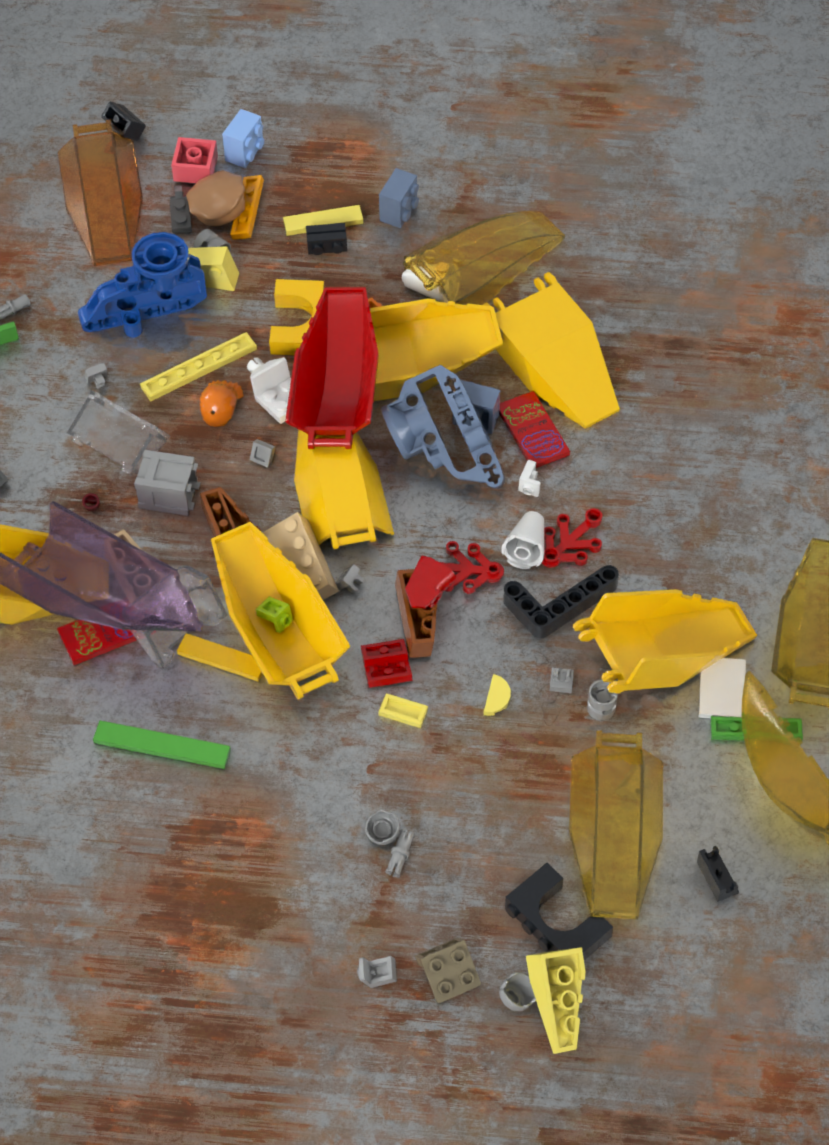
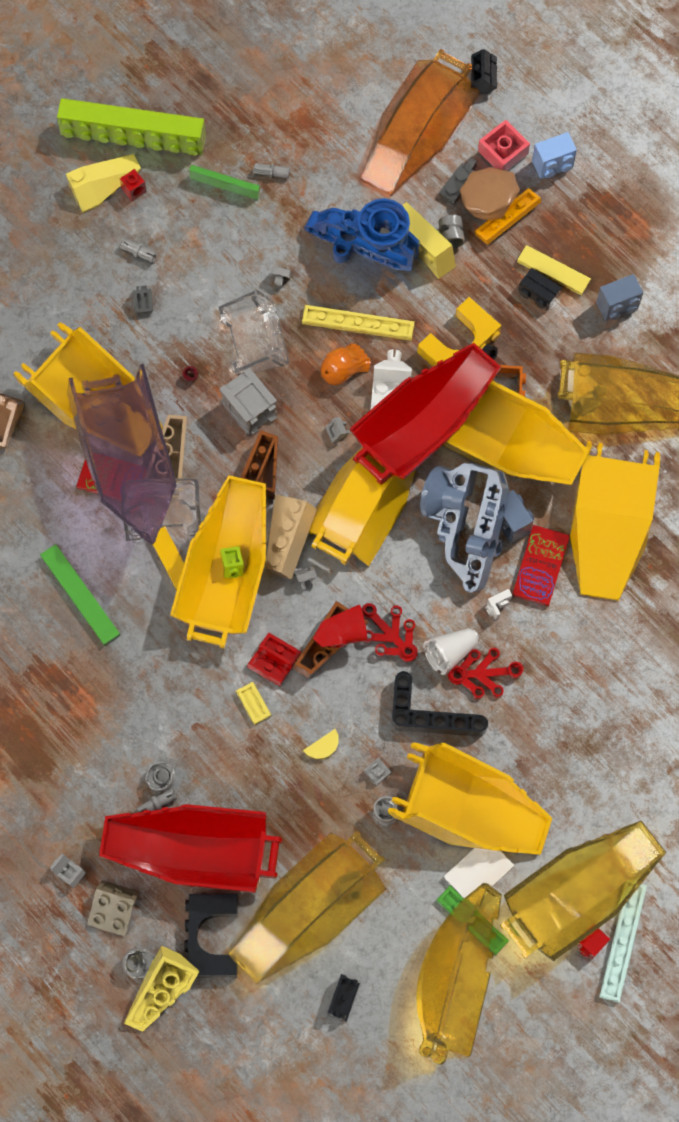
camera: 40 degrees right, 15 degrees up
none -> red windscreen [99,804,282,893]

